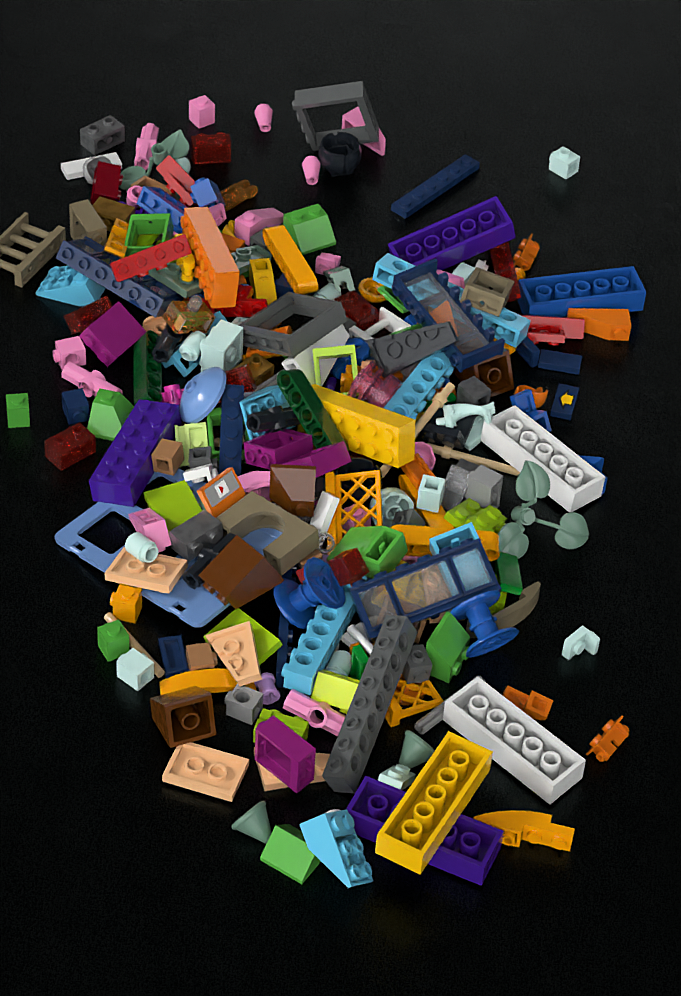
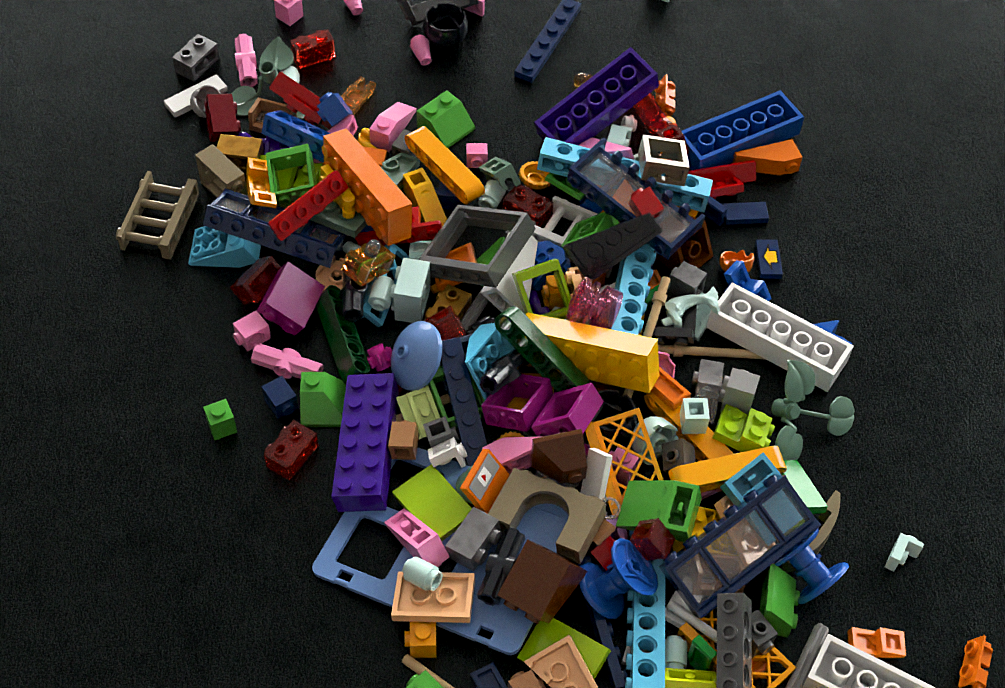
camera: 15 degrees left, 10 degrees up
bright pink cone [126,185,142,210] -> none
none -> red brick [628,186,664,219]

